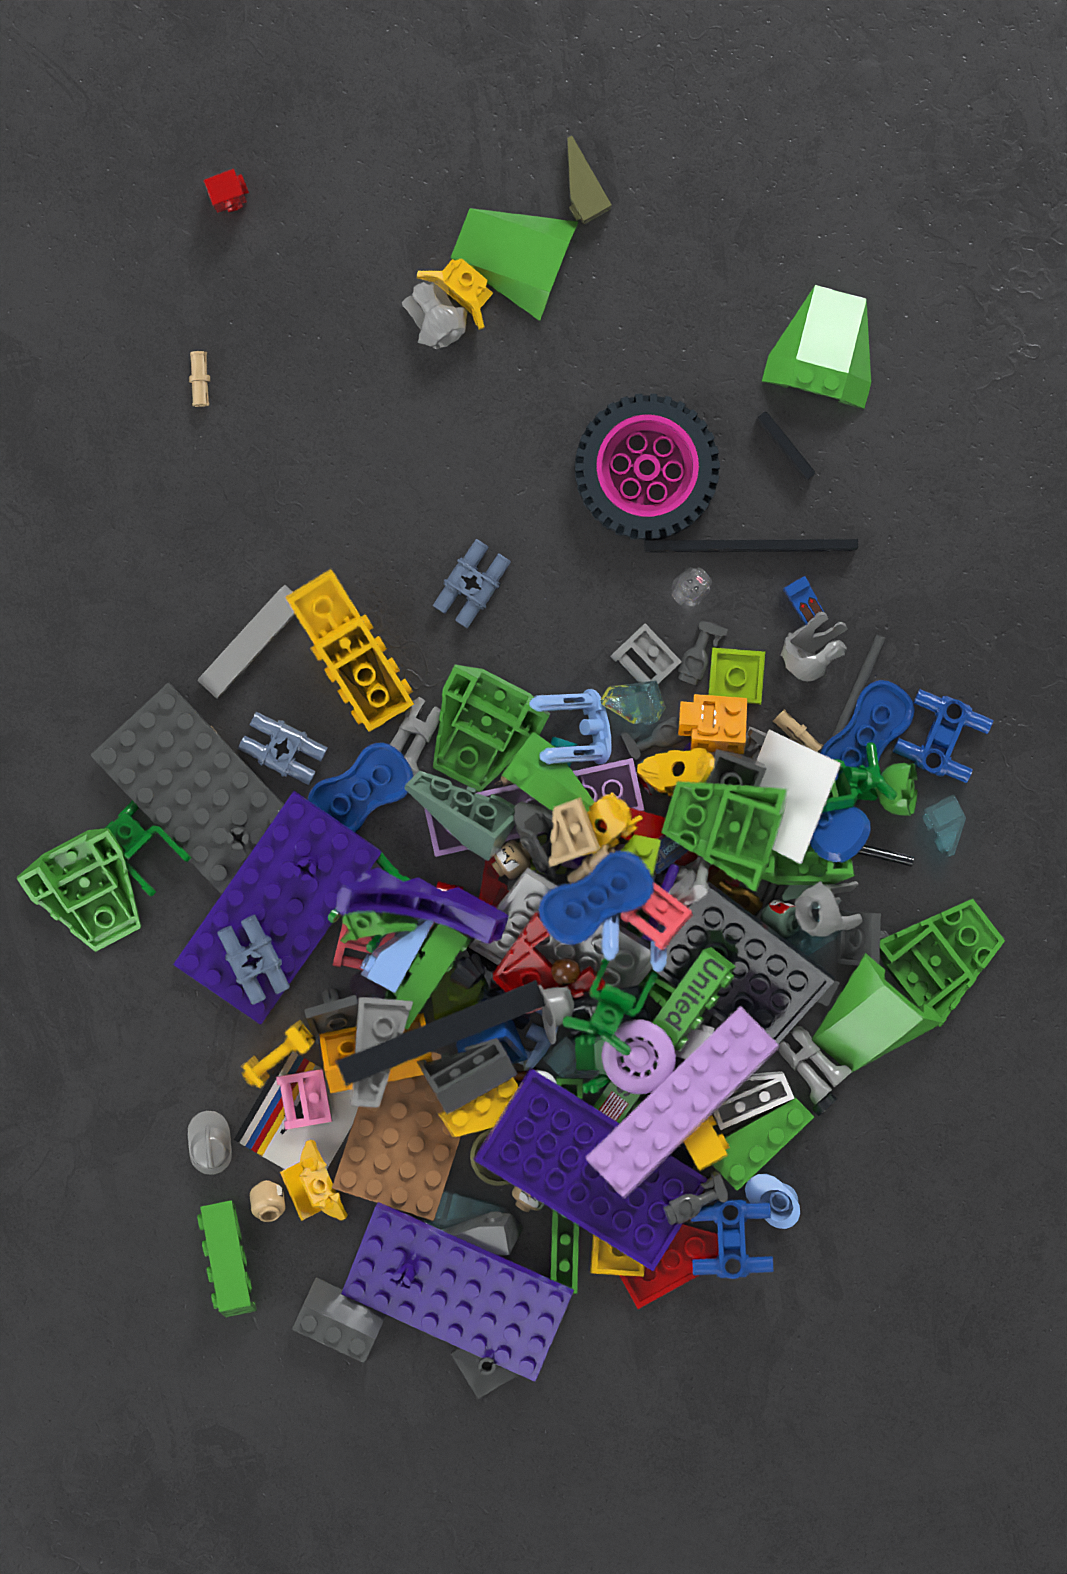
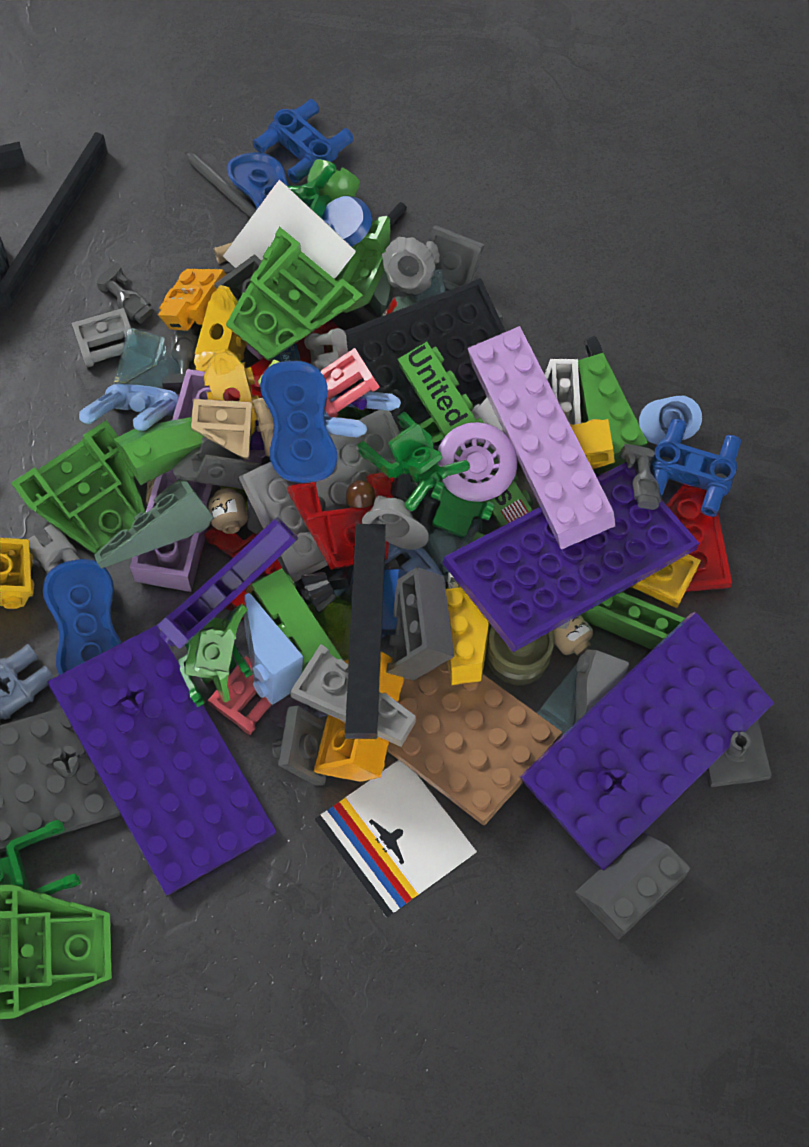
camera: 75 degrees left, 25 degrees down
light grey piece [188,1111,232,1175] -> none
bright green wedge [197,1200,257,1317] -> none
sand blue pin [217,915,290,1005] -> none
yellow fence [242,1020,315,1087] -> none
tan head [250,1181,285,1222] -> none
bright pink plate [276,1069,332,1129] -> none
yellow piece [280,1140,348,1221] -> none
clear head [672,567,712,606] -> none
lime tile [708,647,765,705] -> none
light grey piece [778,1025,852,1104] -> none
light grey piece [780,612,848,682] -> none
blue leg [783,576,825,625] -> none
bright green wedge [812,953,944,1073] -> none
bright green wedge [879,899,1005,1027] -> none
clear light blue slope [922,794,966,857] -> none

